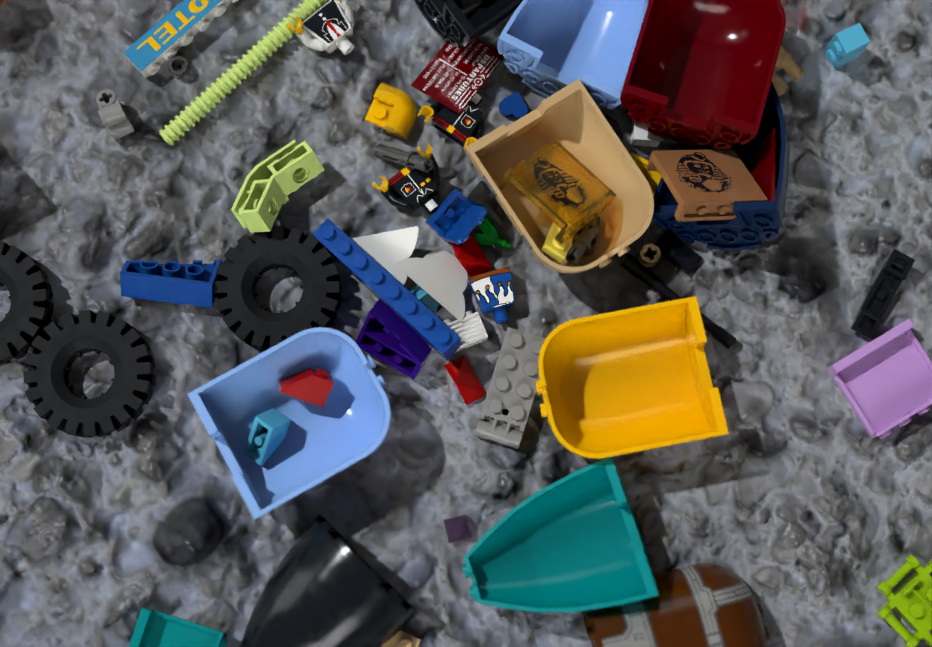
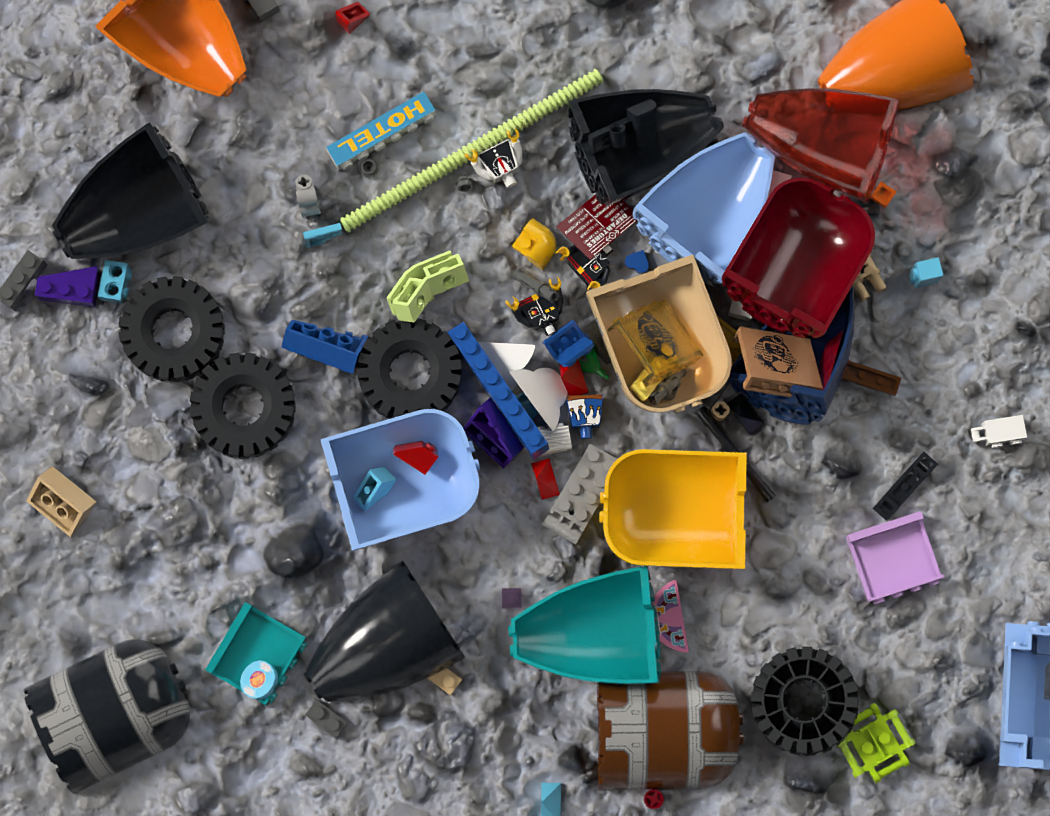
camera: 15 degrees right, 0 degrees up
none -> medium azure tile [303,223,343,248]
none -> dark grey plate [455,175,474,192]
none -> sticker [652,580,689,653]
none -> black tyre [751,646,859,756]
none -> reddish brown plate [842,360,902,397]

